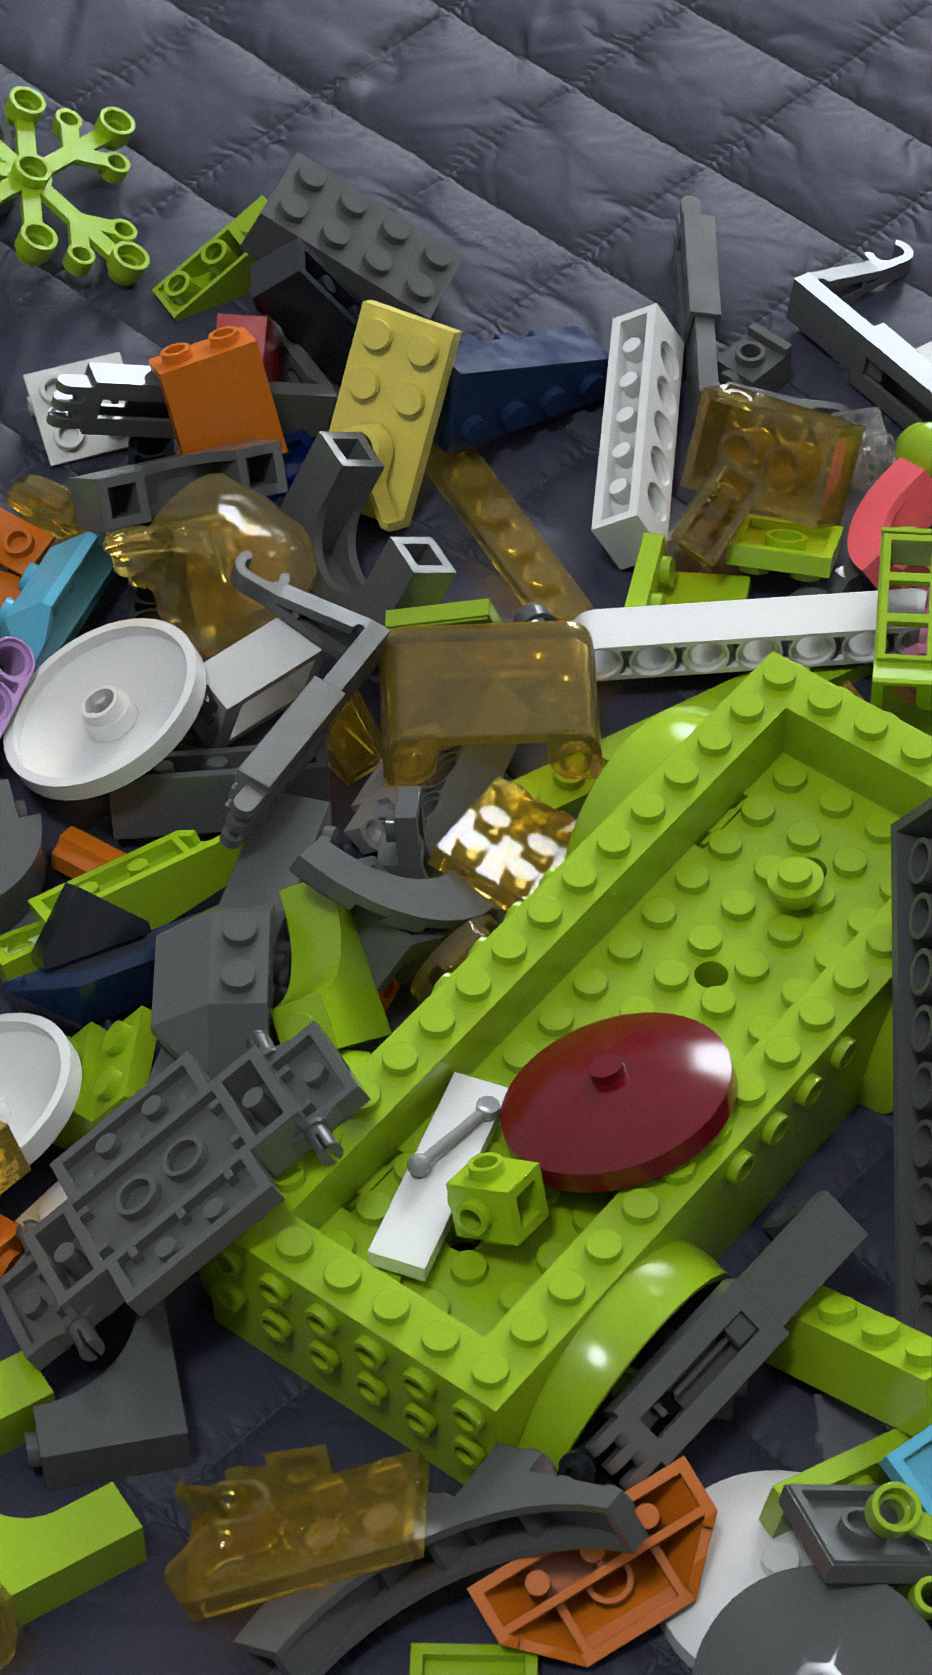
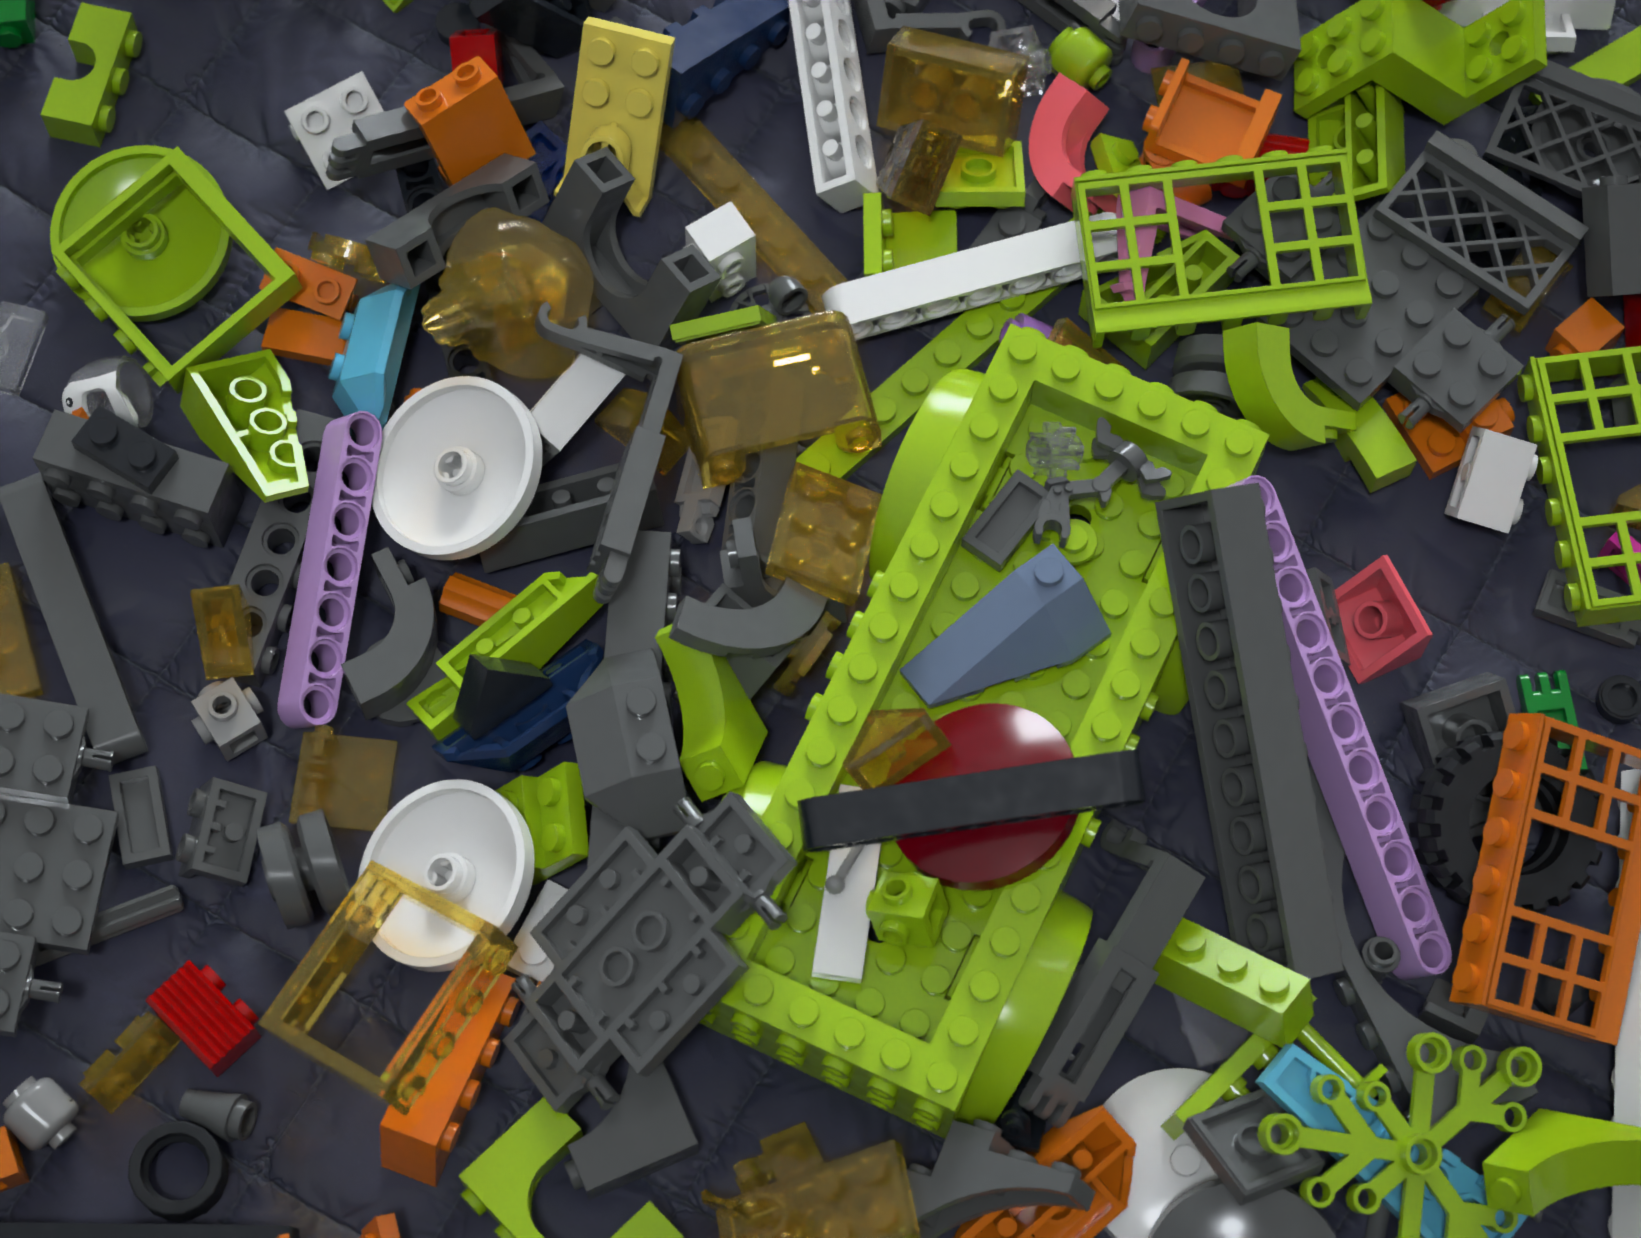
camera: 15 degrees left, 20 degrees up
none -> white brick [683,201,756,302]
none -> black beam [797,750,1146,852]
none -> clear yellow slope [842,708,951,790]
none -> sand blue wedge [900,544,1111,709]
none -> dark grey tile [961,469,1049,572]
none -> clear gear [1025,422,1084,479]
none -> dark grey piece [1032,417,1172,548]

